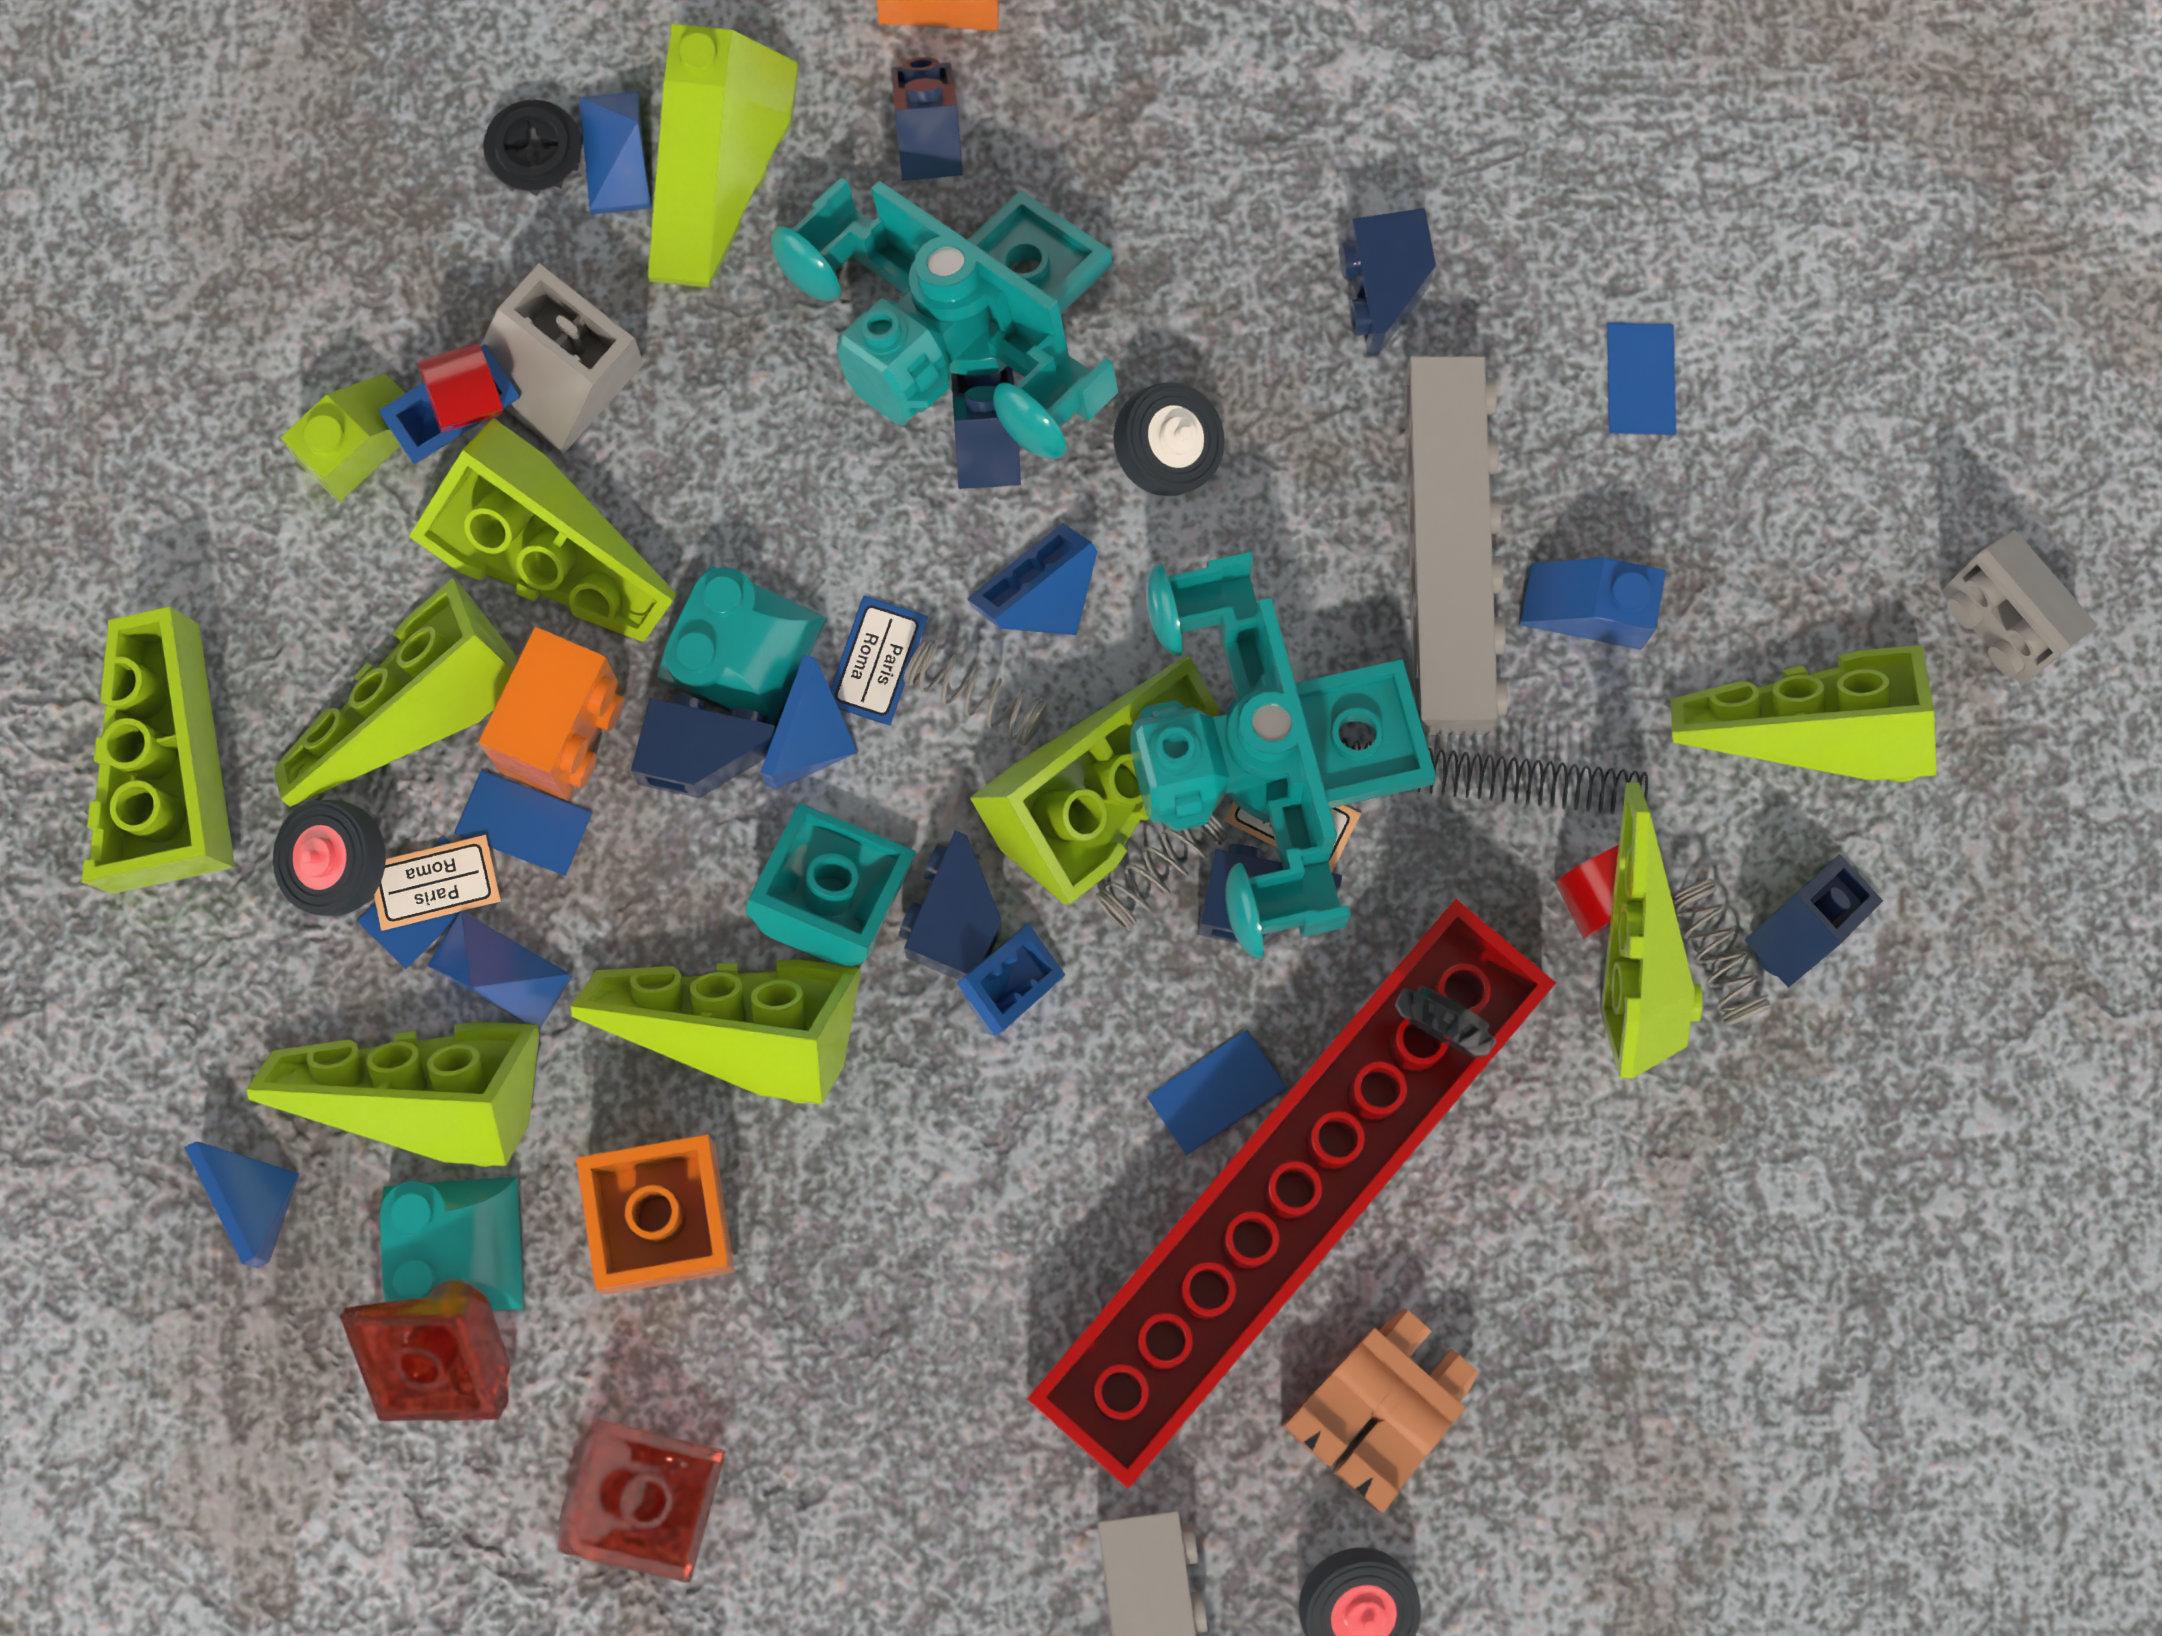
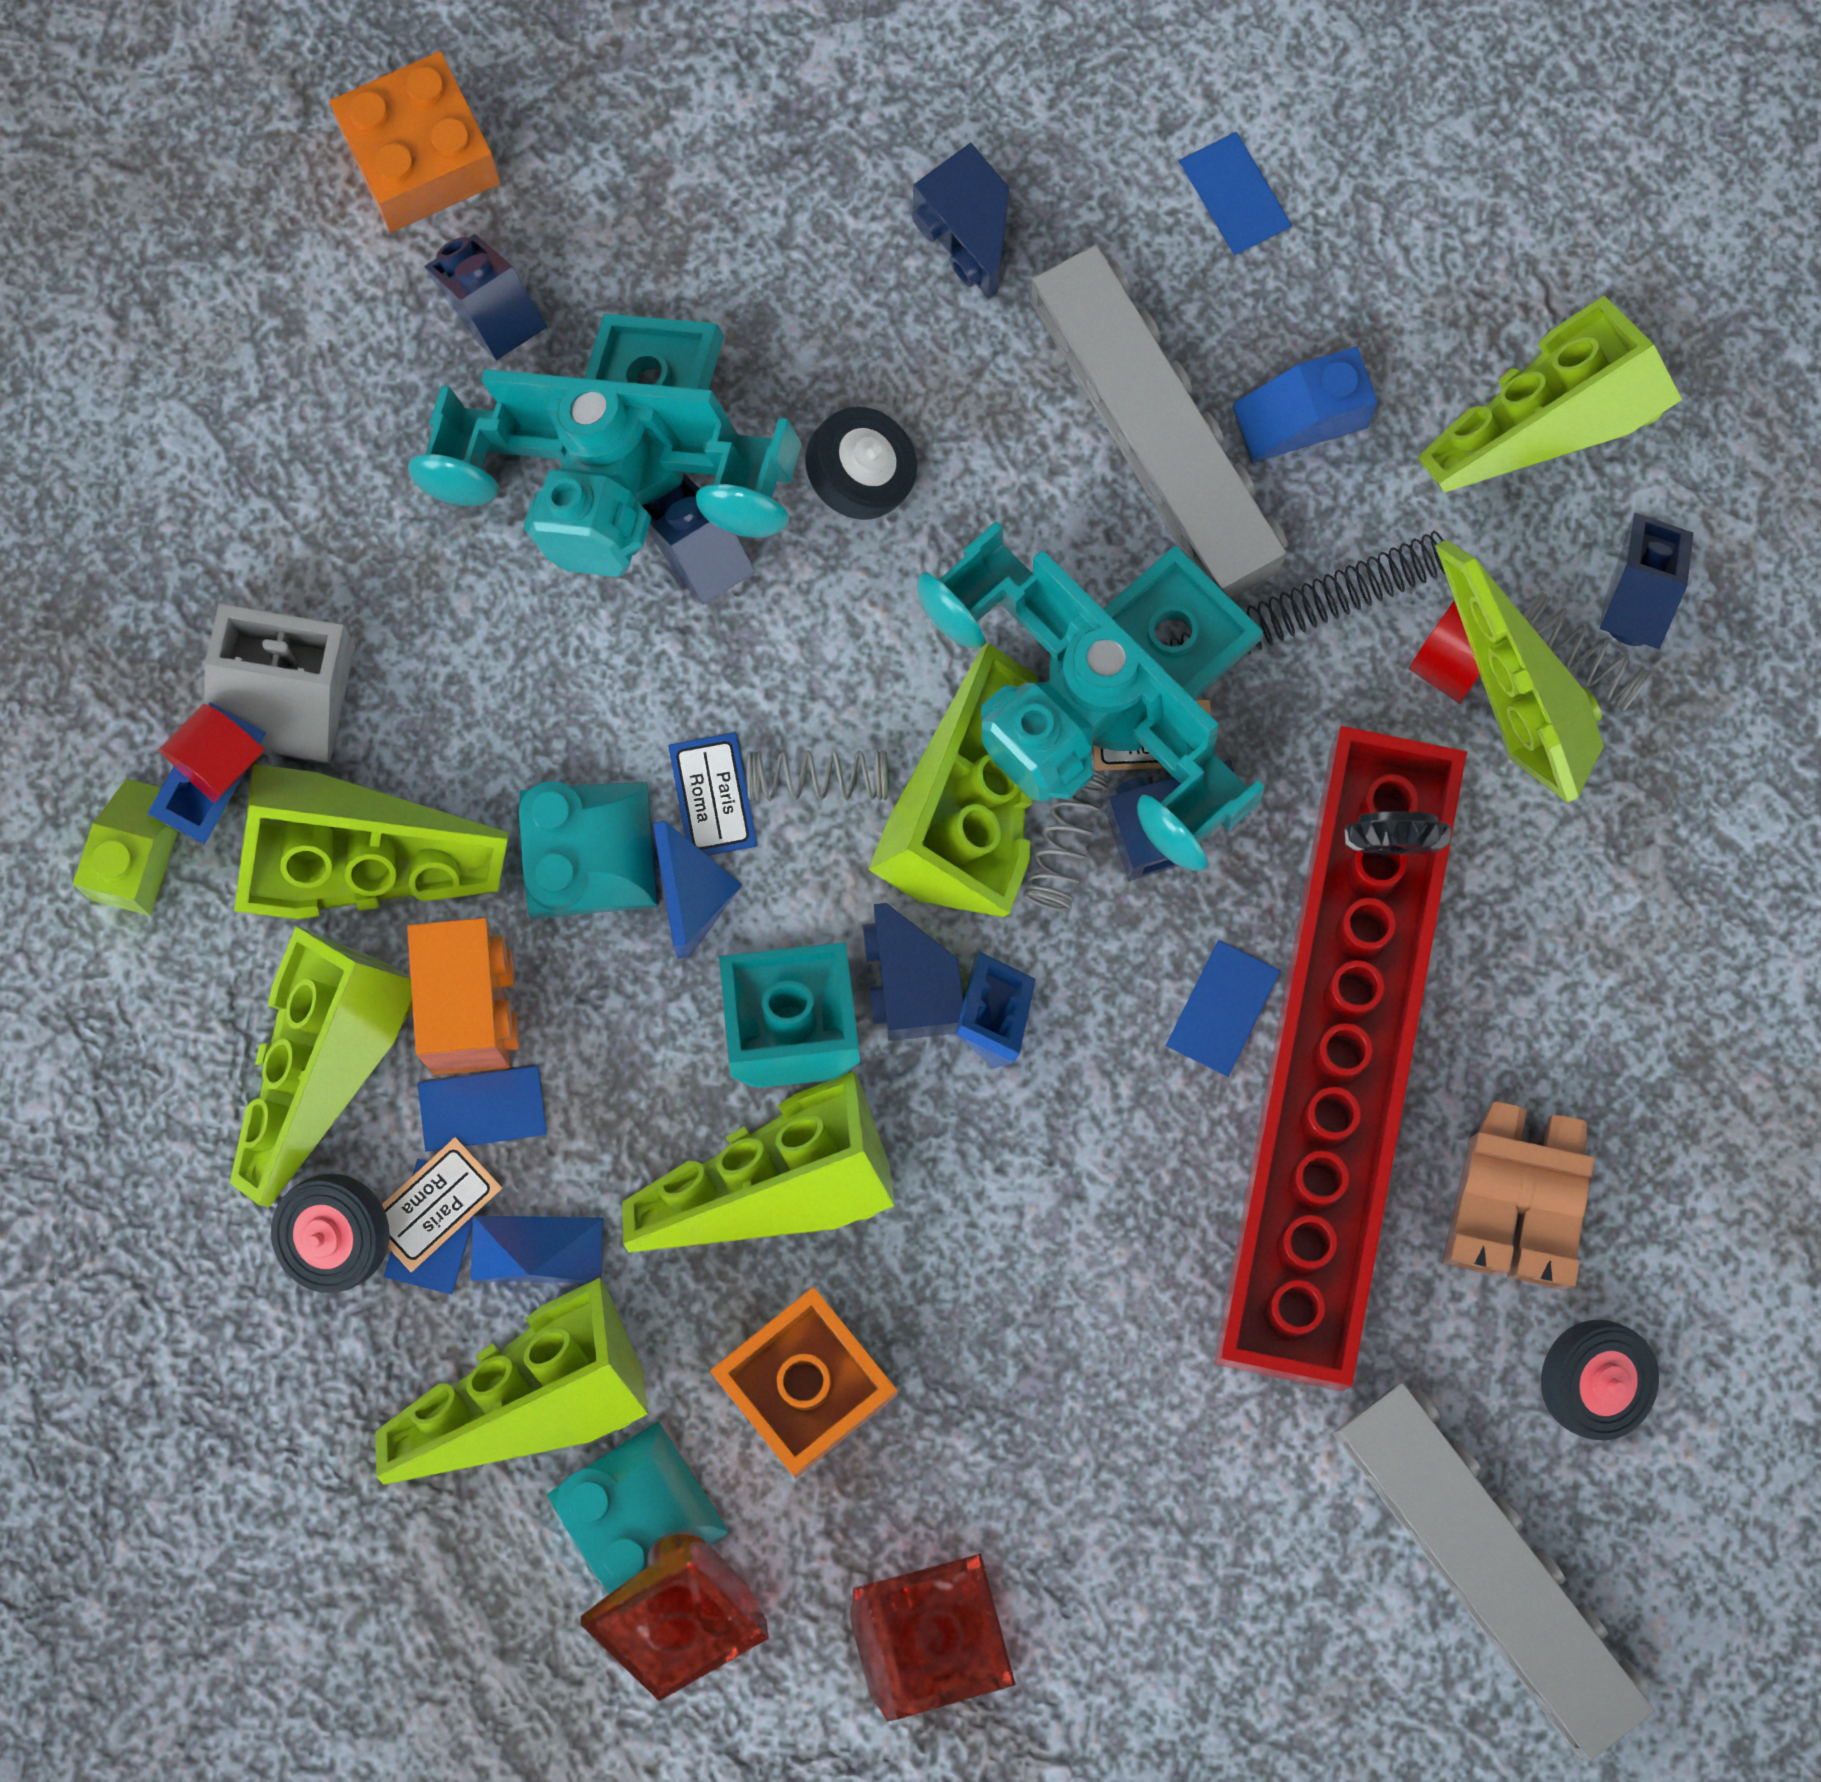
camera: 25 degrees left, 0 degrees up
lime wedge [81,606,235,894] -> none
blue slope [184,1141,300,1269] -> none
black gear [483,99,583,196] -> none
blue slope [579,91,652,215] -> none
dark blue slope [631,694,776,798] -> none
lime wedge [648,24,799,288] -> none
blue slope [967,523,1097,635] -> none
light grey slope [1941,529,2098,686] -> none

